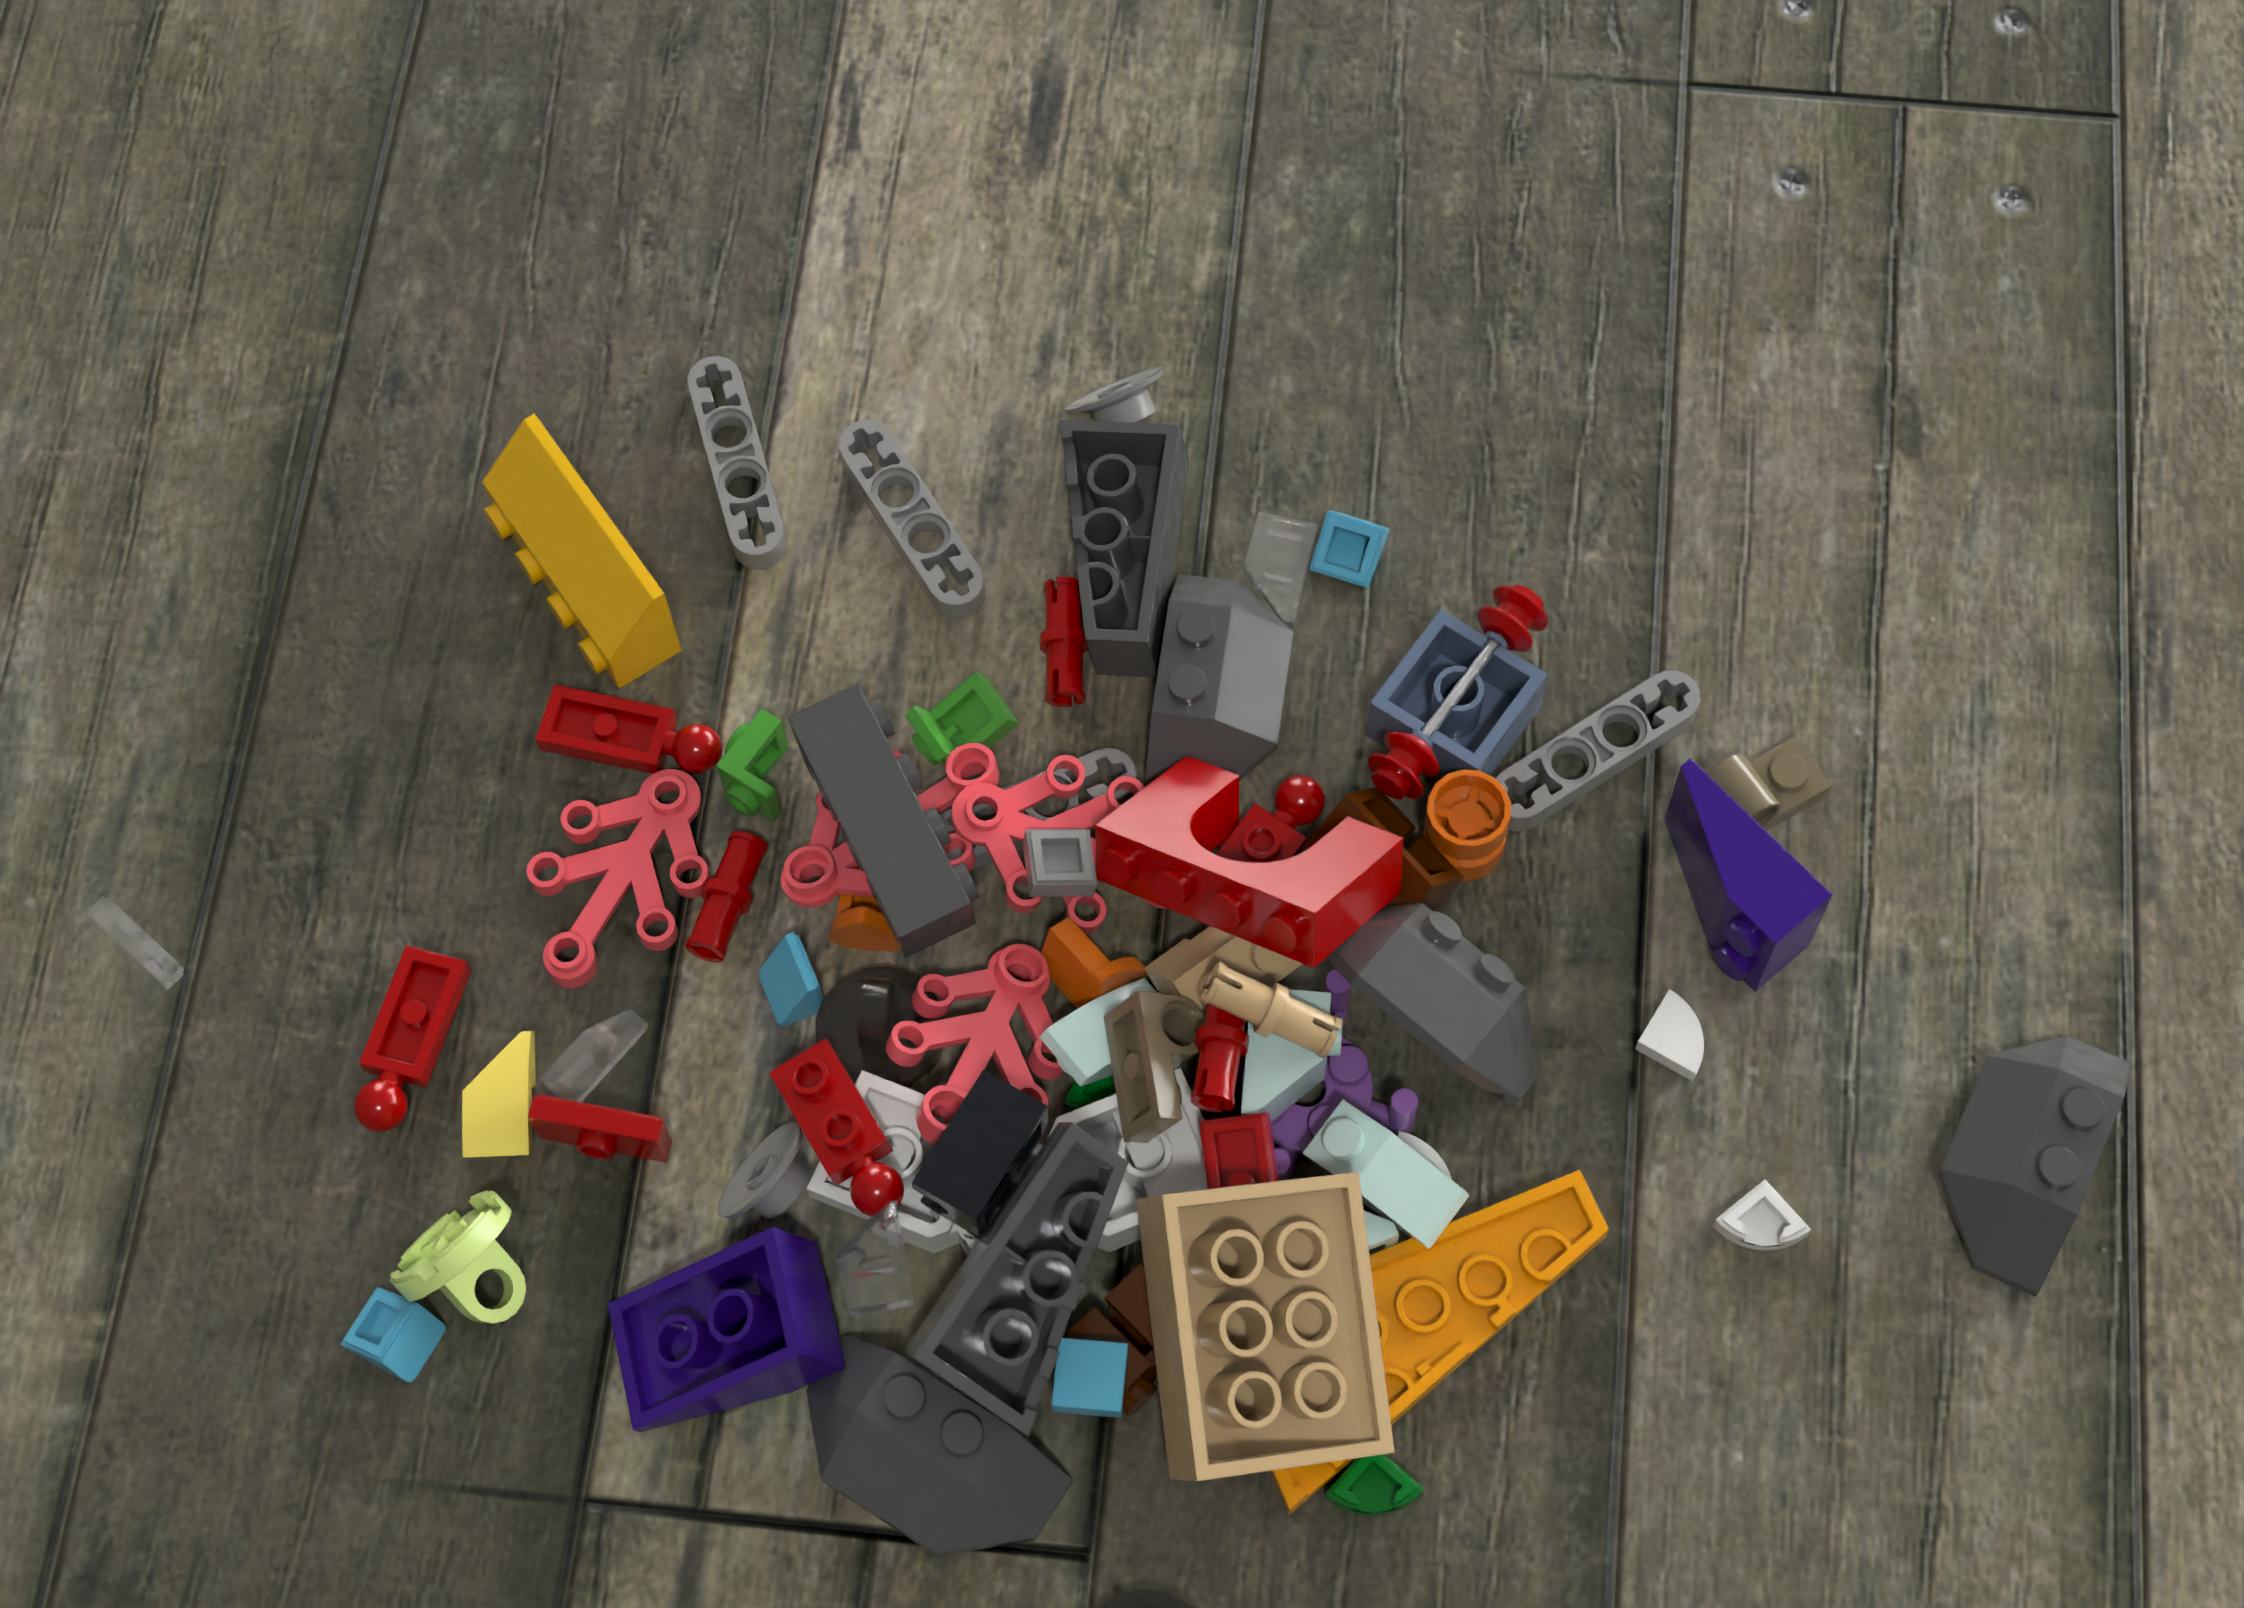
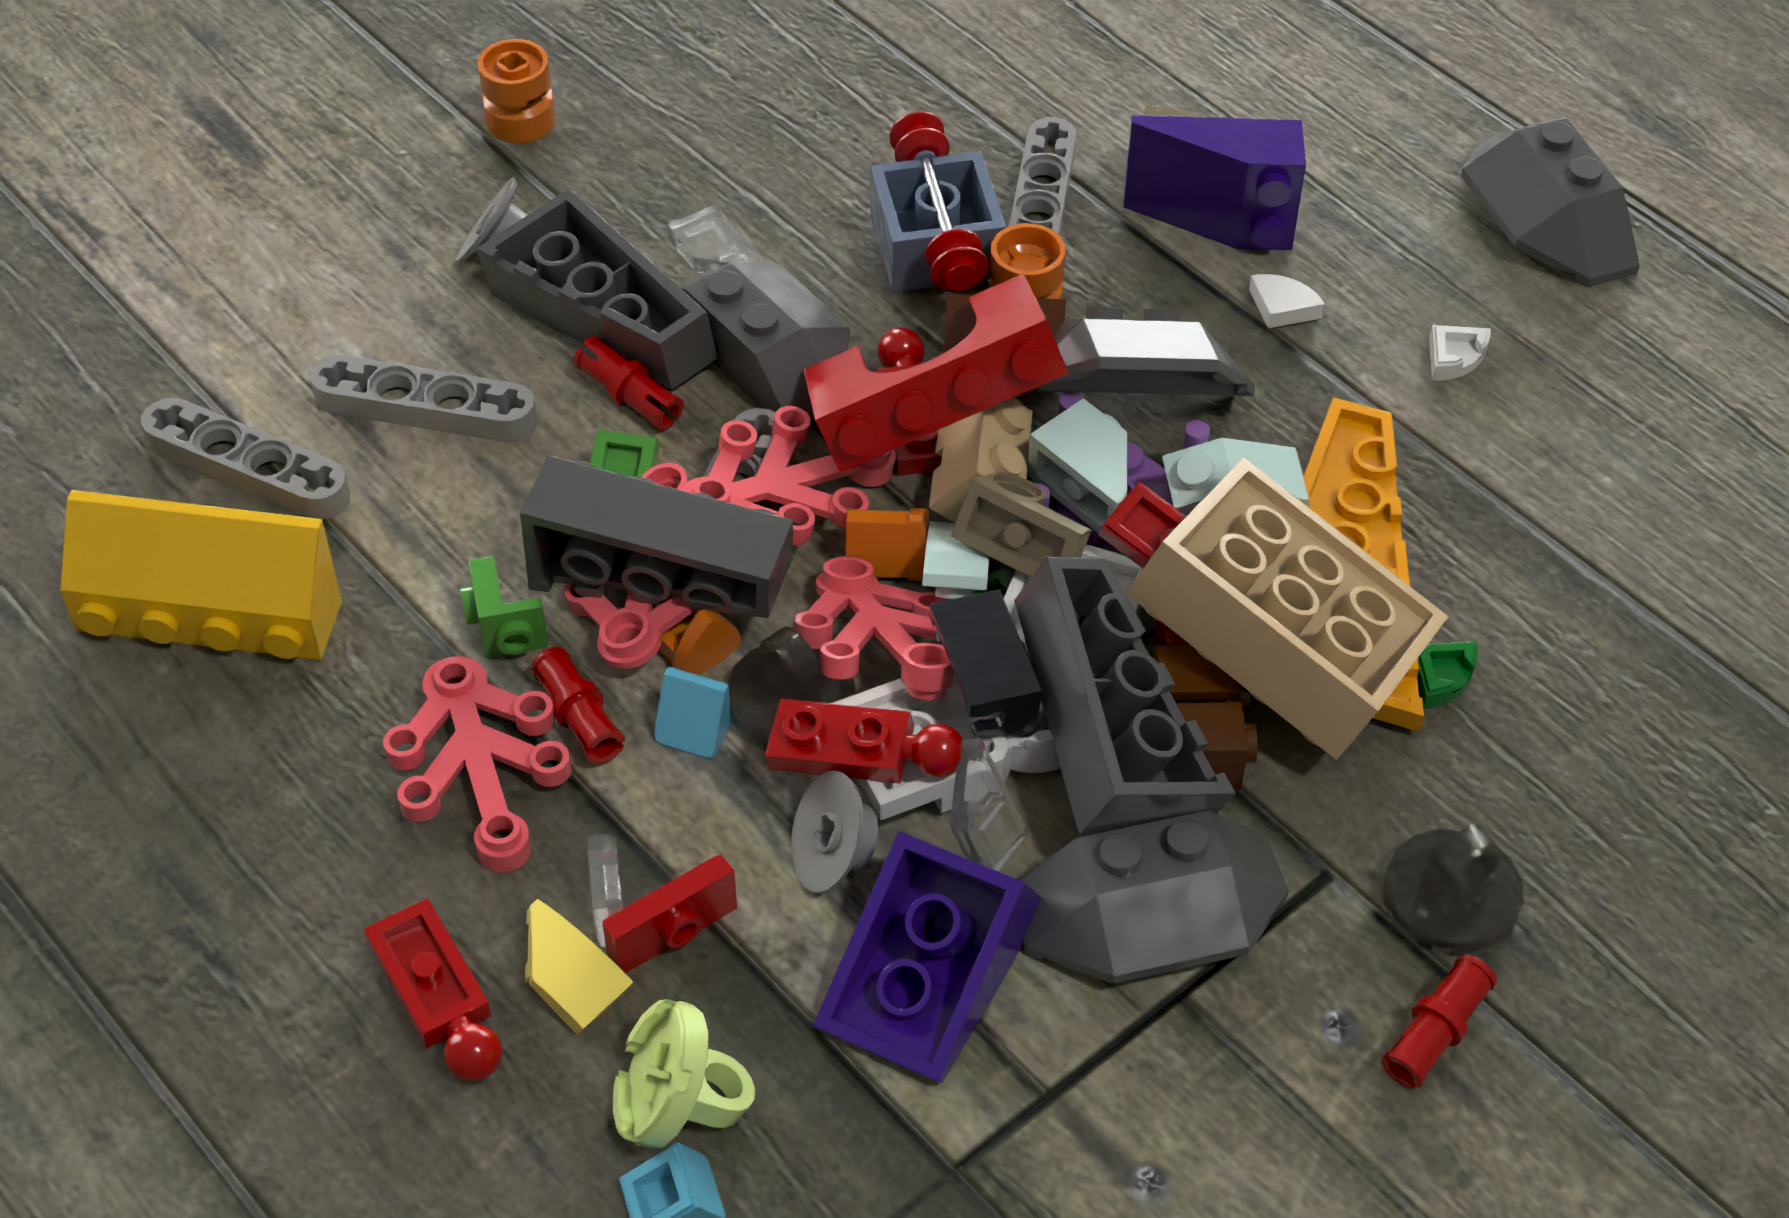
camera: 50 degrees left, 15 degrees down
clear tile [86,896,185,990] -> none
red plate [535,684,722,774] -> none
light grey tile [1022,829,1097,897] -> none
medium azure tile [1051,1338,1129,1418] -> none
red pin [1191,973,1250,1112] -> none
tan pin [1200,962,1342,1058] -> none
medium azure slope [1309,510,1390,588] -> none
none -> orange wheel [478,39,555,144]

